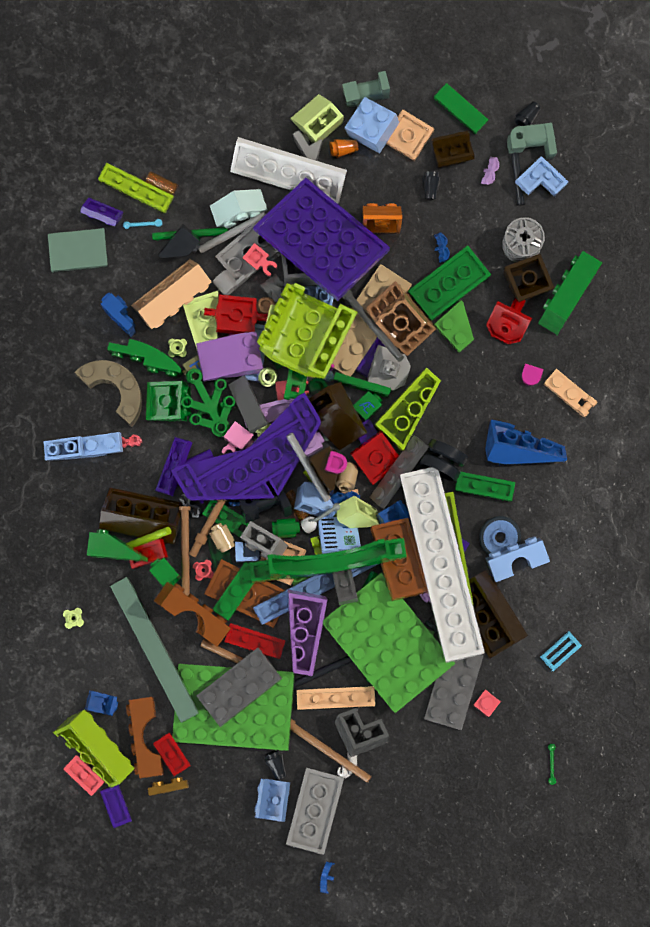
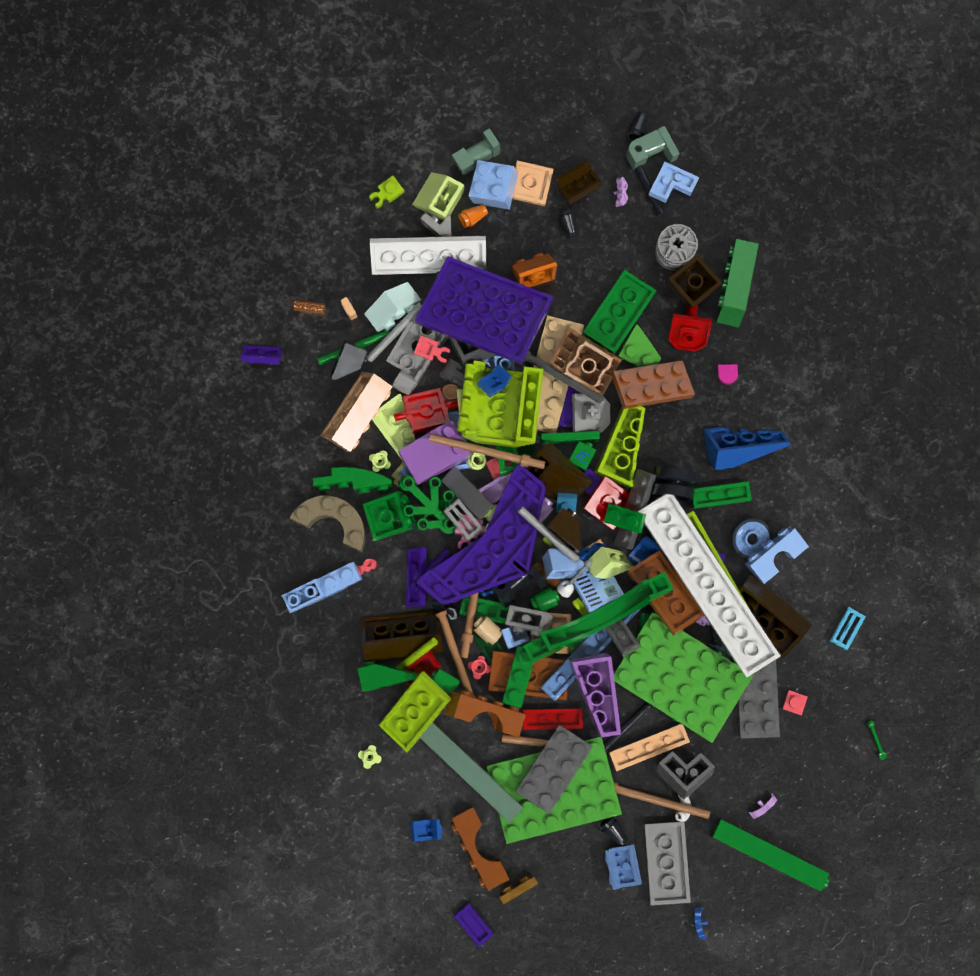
camera: 20 degrees left, 0 degrees up
sand green tile [48,228,108,272] -> none
lime wedge [53,710,134,788] -> none
coral plate [64,755,105,796] -> none
lime tile [98,163,174,213] -> none
blue plate [101,292,136,338] -> none
medium azure hinge [123,219,162,229] -> none
red plate [153,733,191,776] -> none
dark pink tile [325,451,347,474] -> none
tan brick [336,462,358,492] -> none
green tile [434,83,489,135] -> none
blue piece [434,232,450,263] -> none
light nougat plate [544,369,597,417] -> none
none -> light nougat tile [341,297,357,320]
none -> lime plate [369,176,404,208]
none -> lime tile [379,671,452,753]
none -> medium nougat bar [429,434,545,469]
none -> light grey tile [444,498,483,541]
none -> blue bracket [477,364,511,398]
none -> dark azure plate [556,493,577,513]
none -> green plate [604,504,646,533]
none -> dark orange plate [611,360,695,409]
none -> green brick [710,819,830,892]
none -> lavender piece [748,793,777,819]

